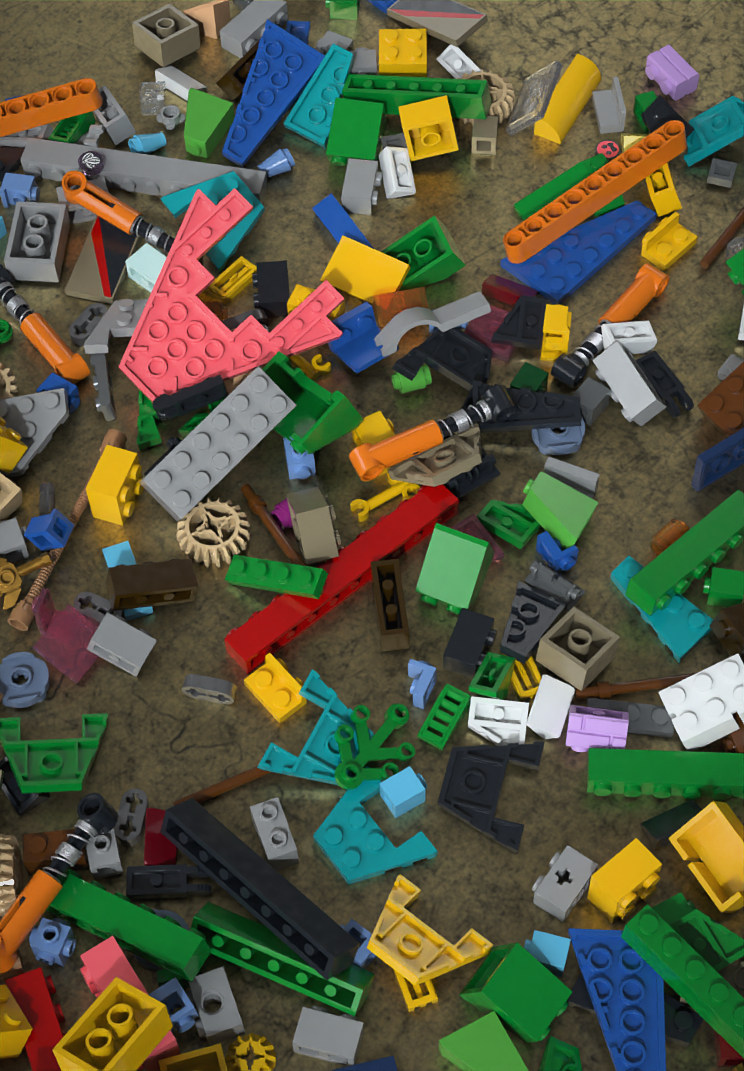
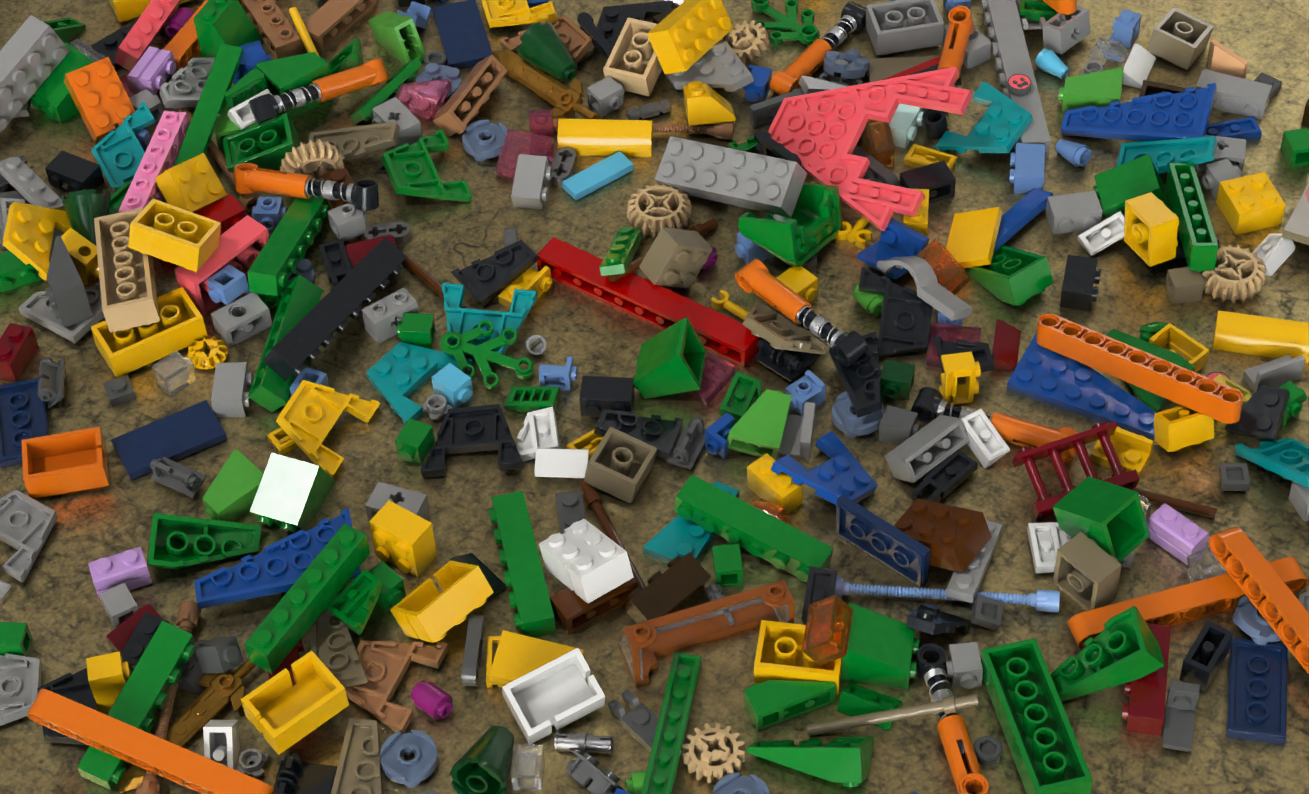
camera: 75 degrees right, 10 degrees down
blue brick [24,509,74,551] -> none
tile [78,151,104,176] -> none
yellow brick [85,445,144,526] -> none
dark brown brick [106,558,198,611] -> none
dark brown brick [371,559,410,652] -> none
green slope [469,652,515,700] -> none
clear tile [505,60,563,136] -> none
medium azure brick [524,930,571,978] -> none
lavender brick [566,705,629,752] -> none
none -> green brick [395,418,435,465]
none -> green brick [397,313,436,349]
none -> light grey plate [422,394,452,420]
none -> black wing [451,240,539,307]
none -> light grey hinge [525,334,546,355]
none -> yellow brick [557,119,653,157]
none -> yellow slope [683,81,736,126]
none -> yellow brick [747,453,803,517]
none -> blue wing [770,431,878,505]
none -> medium blue brick [785,370,826,415]
none -> sand blue plate [823,49,870,79]
none -> tile [1007,74,1031,96]
none -> medium blue brick [1009,143,1045,194]
none -> dark red fence [1012,421,1140,521]
none -> black brick [1060,255,1101,312]
none -> medium blue brick [1109,9,1142,49]
none -> green arm [1139,322,1174,342]
none -> yellow window [1149,323,1210,373]

